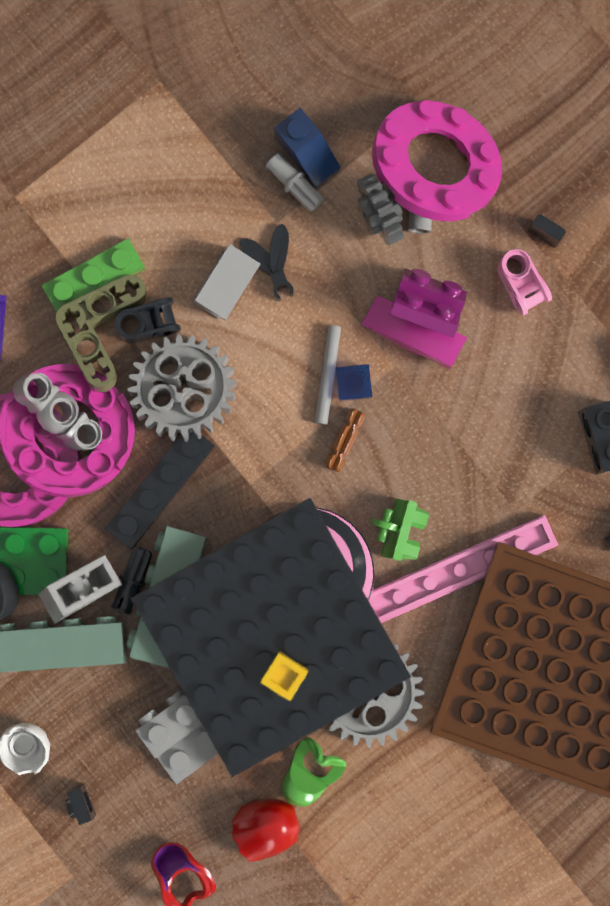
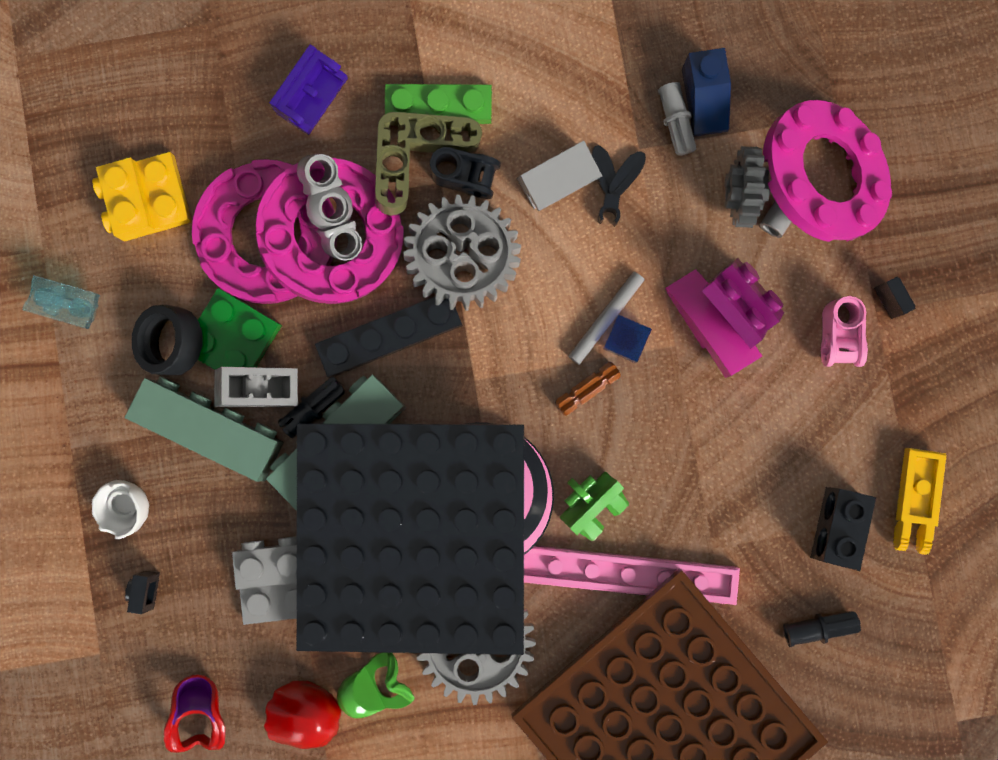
camera: 35 degrees right, 0 degrees up
yellow tile [260,651,308,701] -> none

